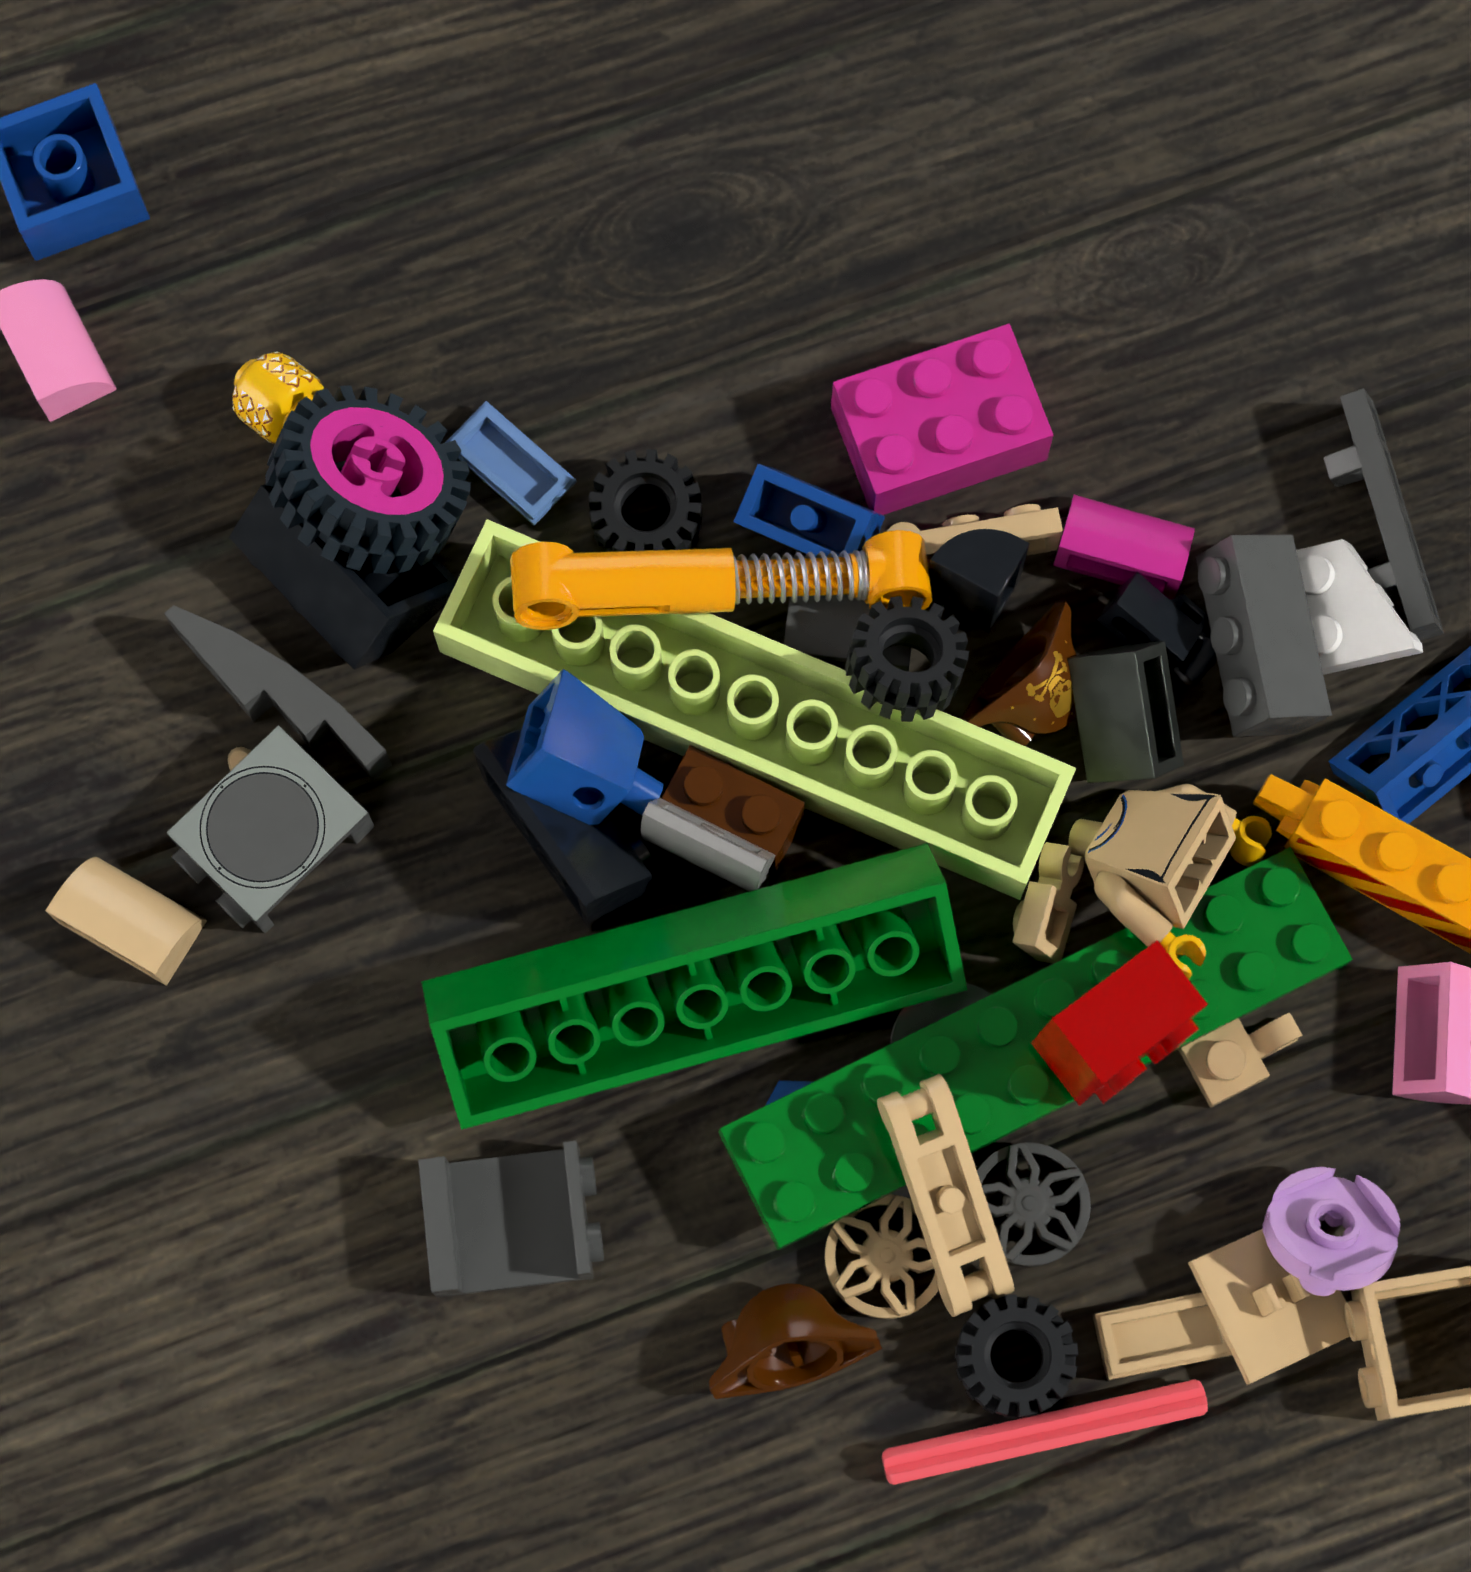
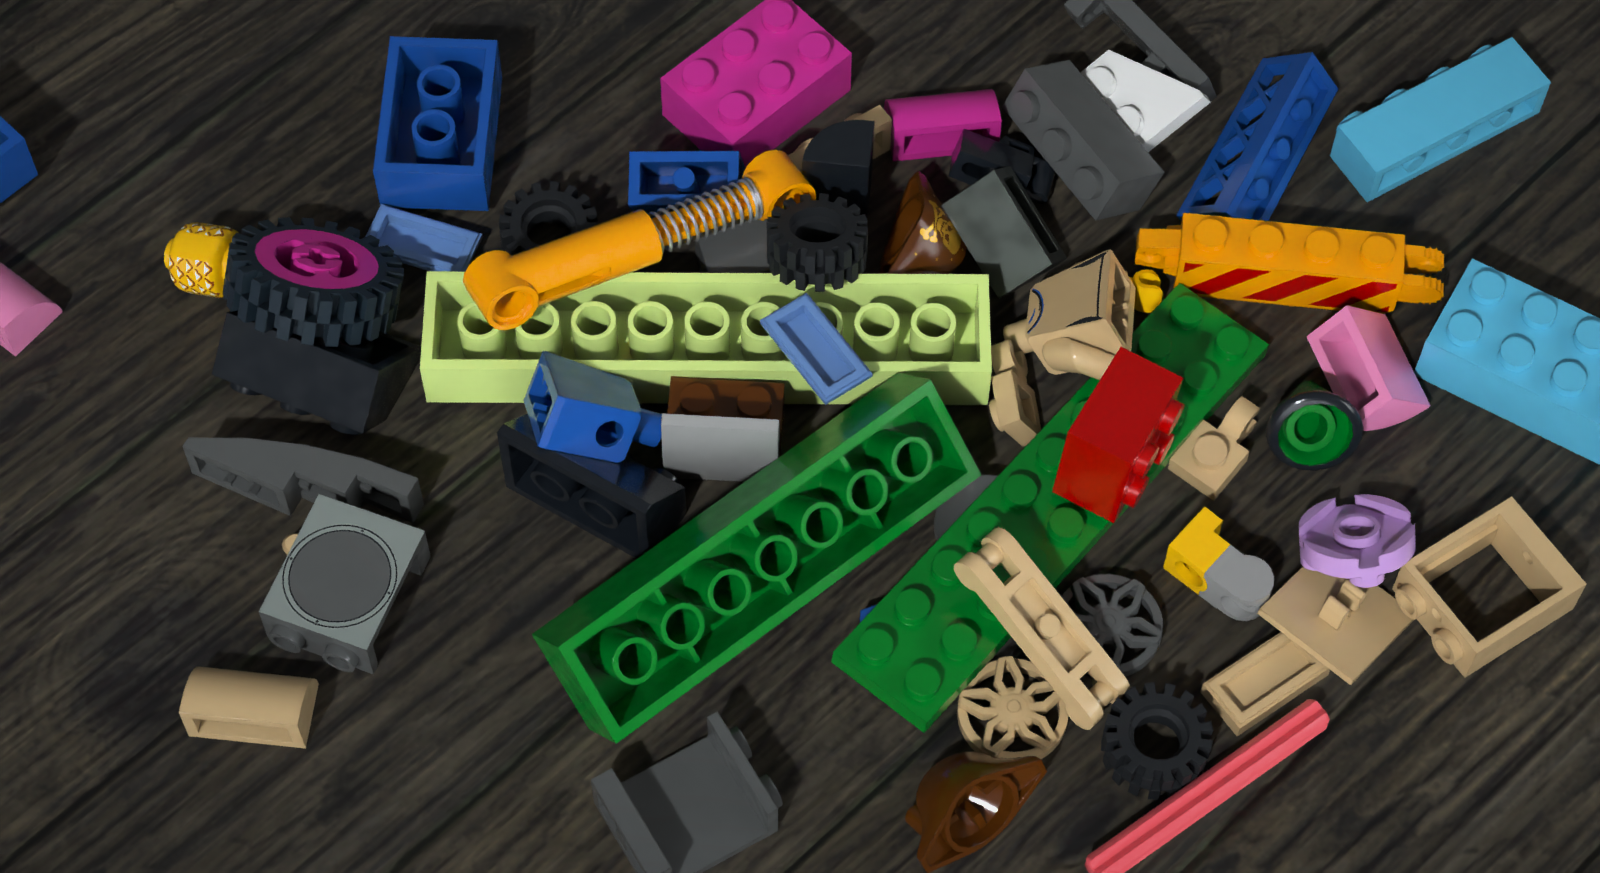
camera: 25 degrees left, 15 degrees down
none -> blue brick [373,36,502,211]
none -> medium blue tile [760,293,873,405]
none -> leg [1163,506,1274,621]
none -> green hat [1266,381,1363,471]

